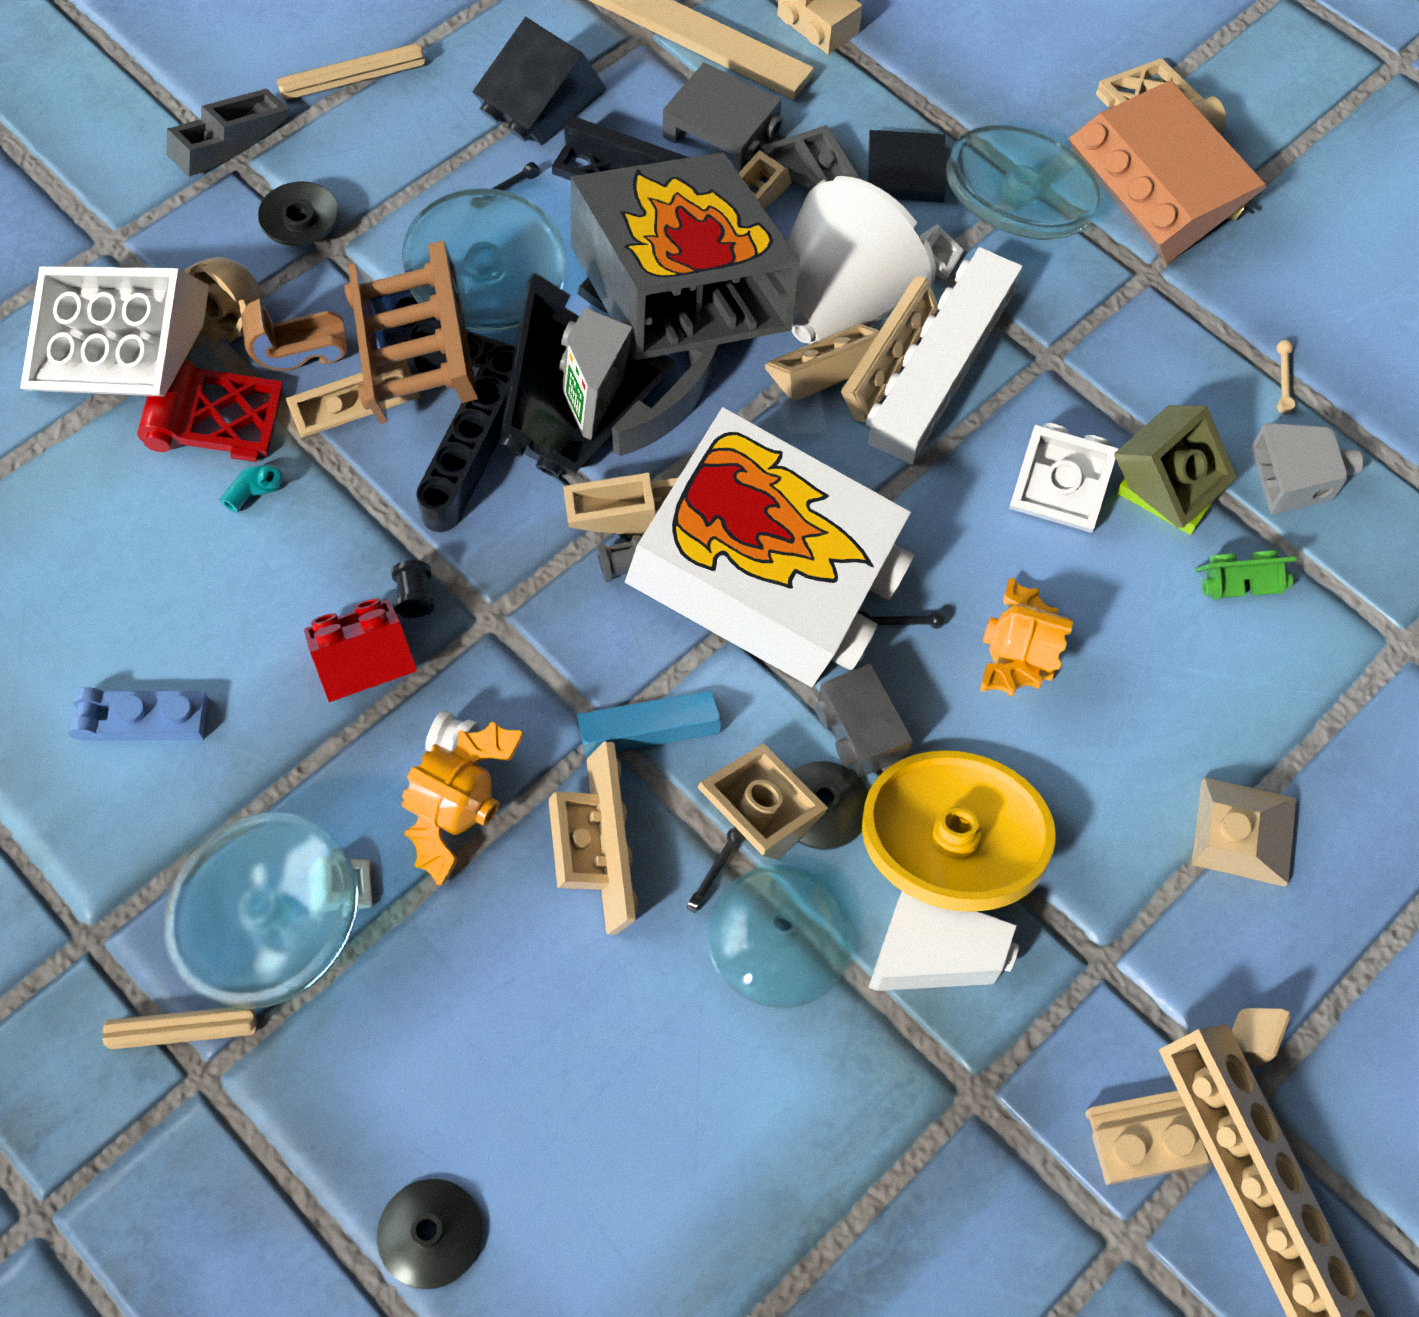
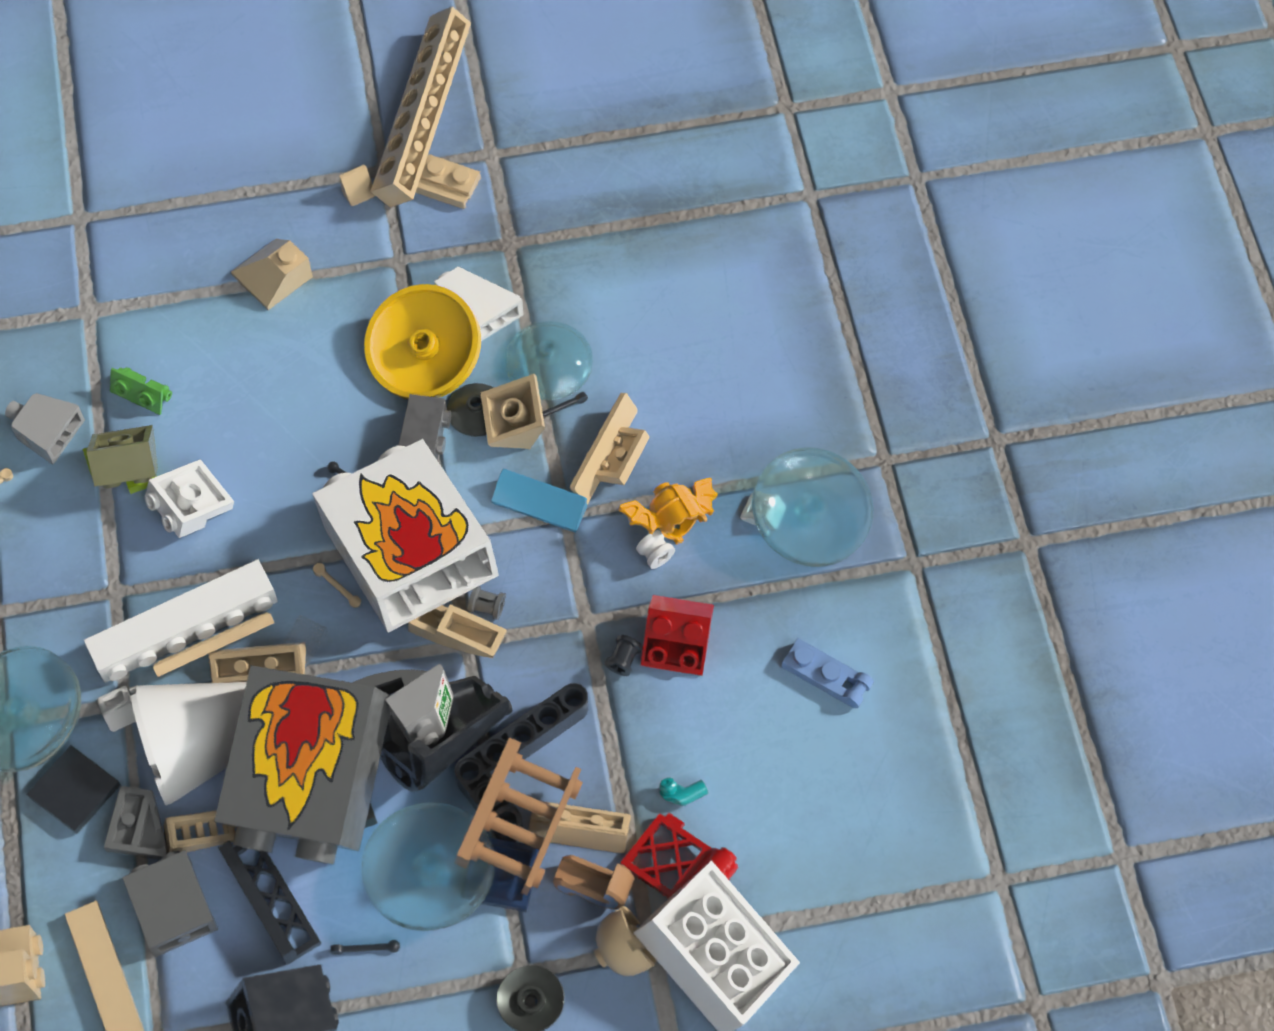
camera: 145 degrees left, 0 degrees up
tan axle [102,1005,257,1050] -> none
pearl dark grey dish [377,1179,483,1289] -> none
light orange helmet [980,578,1073,696] -> none

